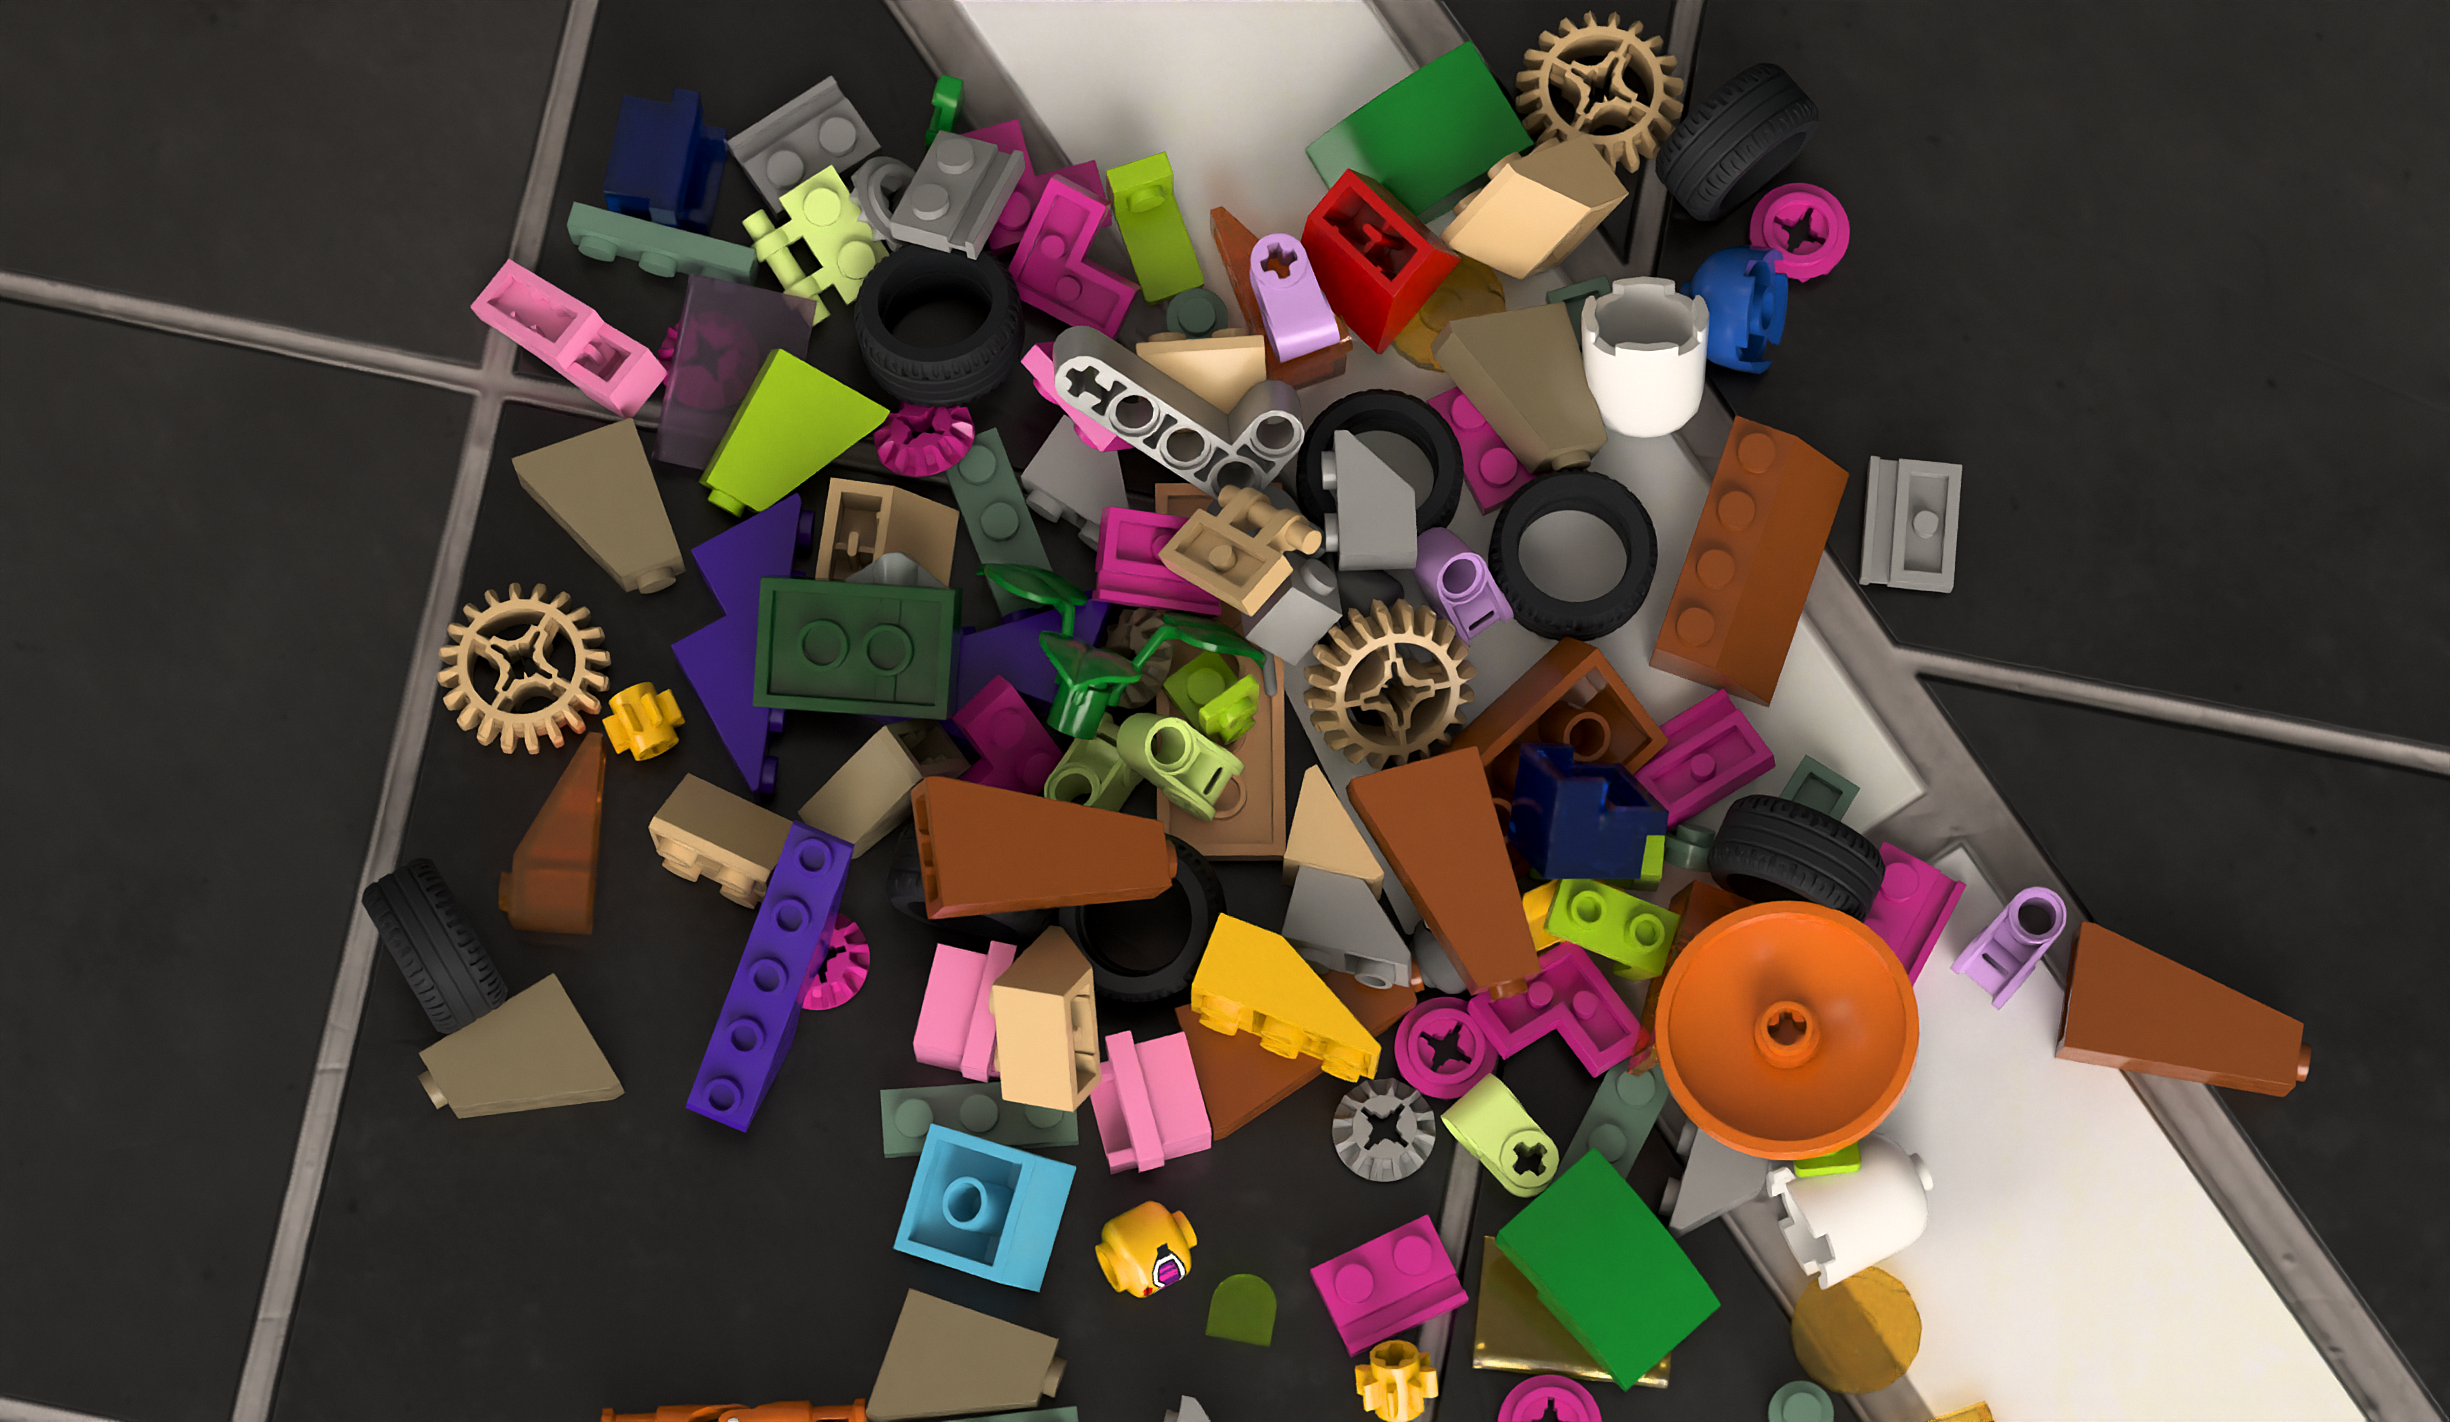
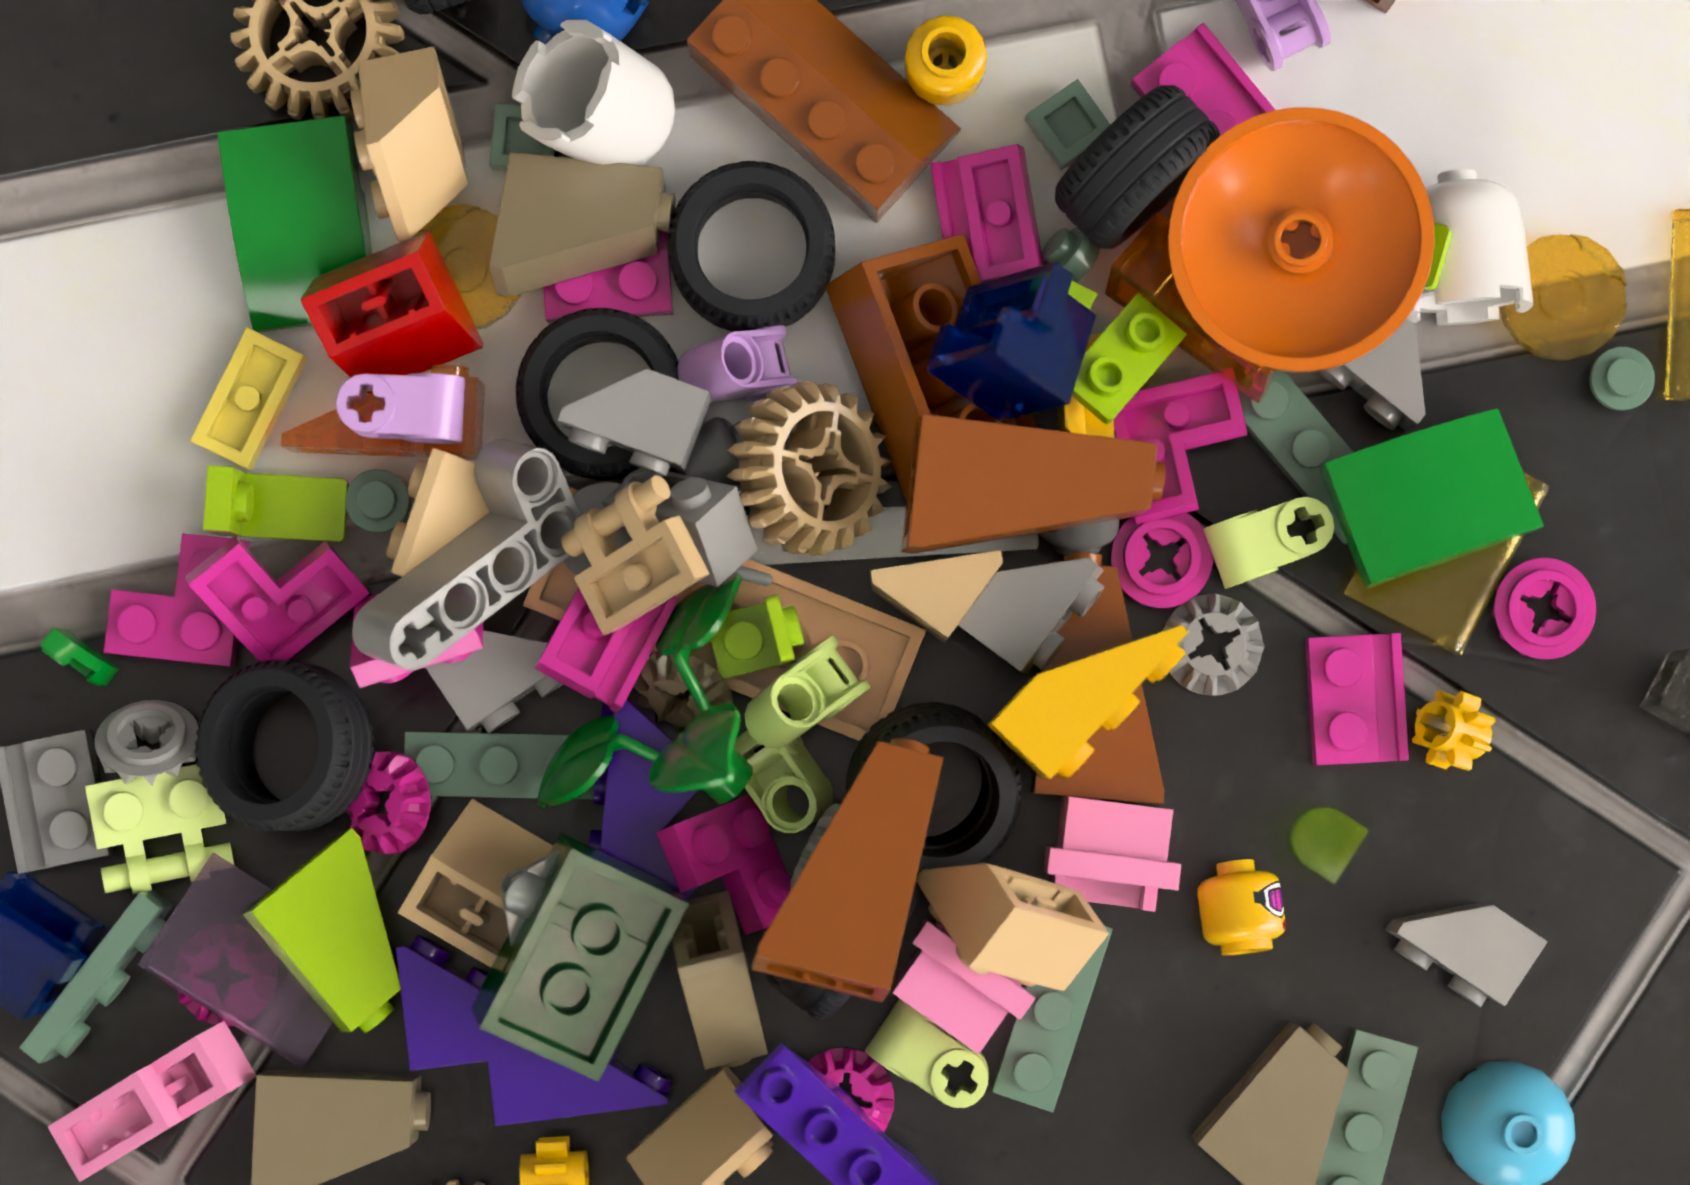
camera: 65 degrees left, 10 degrees up
light grey plate [889,130,1026,260] -> none
medium azure slope [893,1123,1076,1292] -> none
none -> light yellow plate [190,327,308,471]
none -> yellowish green piece [865,998,989,1108]
none -> yellow head [904,15,988,106]

